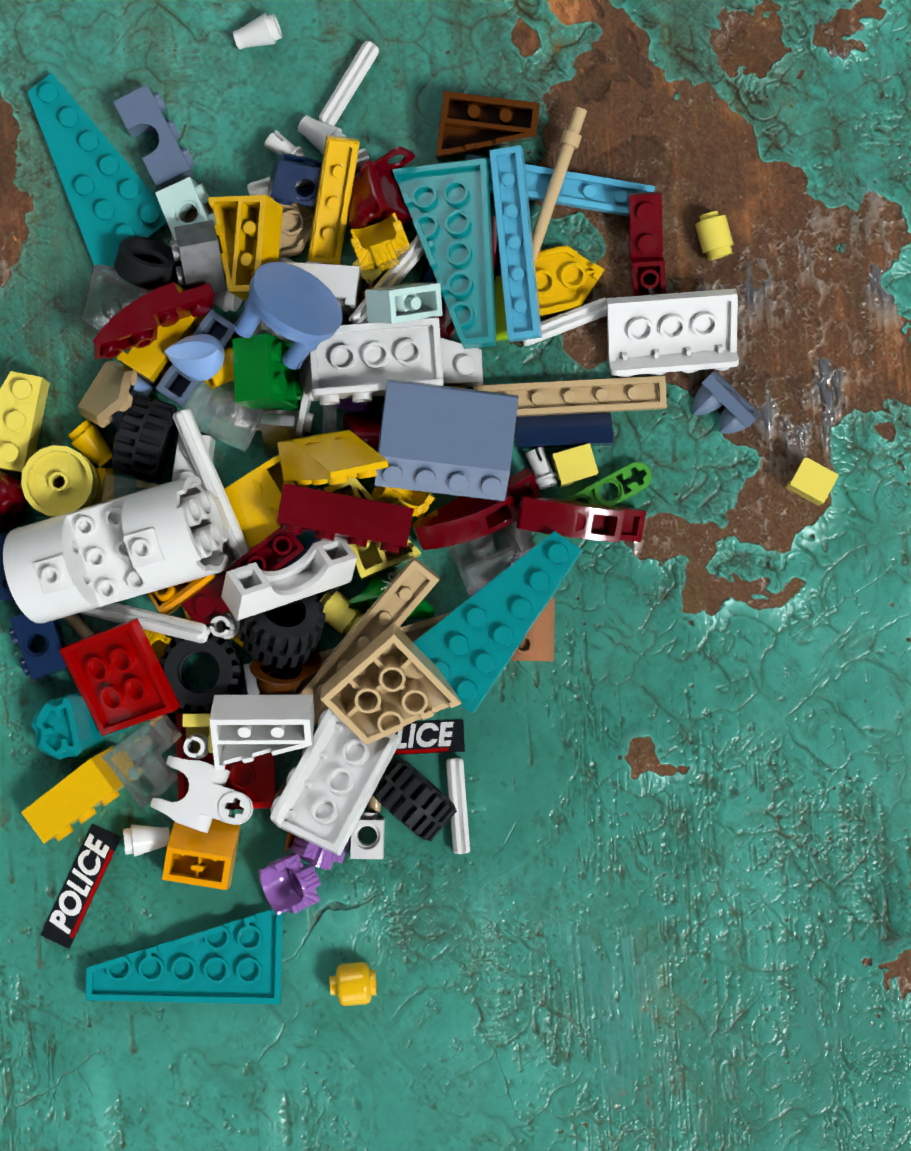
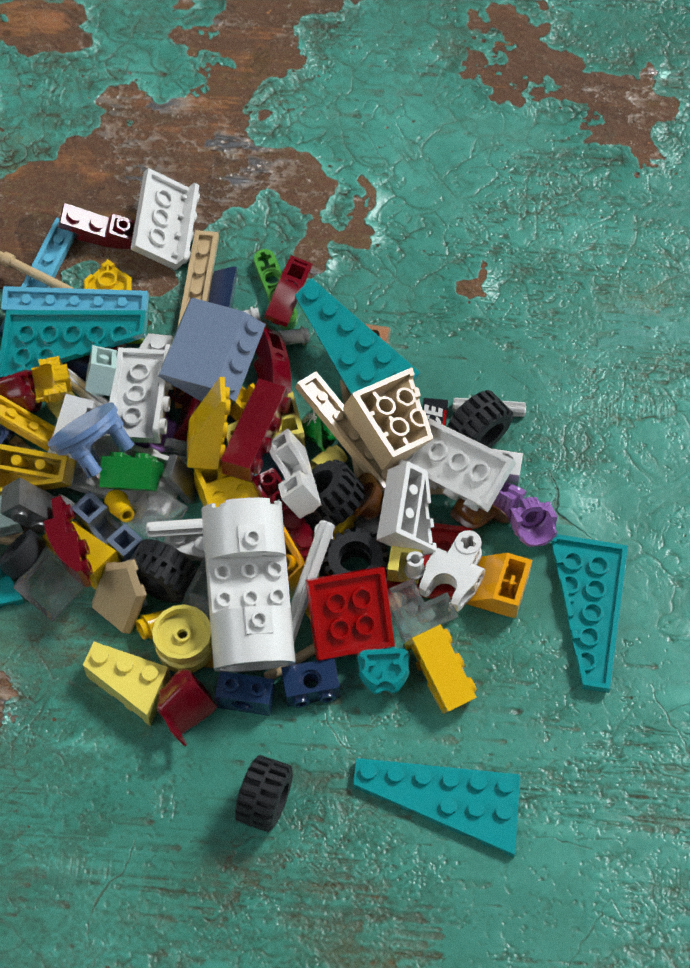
camera: 80 degrees left, 25 degrees down
sticker [41,824,121,949] -> none
white cone [123,825,170,857] -> none
light blue piece [164,334,225,381] -> none
yellow head [329,962,377,1006] -> none
clear slope [447,525,521,597] -> none
white axle [522,298,607,346] -> none
light yellow panel [551,443,598,488] -> none
sand blue tile [692,370,761,434] -> none
light yellow brick [695,211,734,261] -> none
light yellow panel [785,457,839,506] -> none

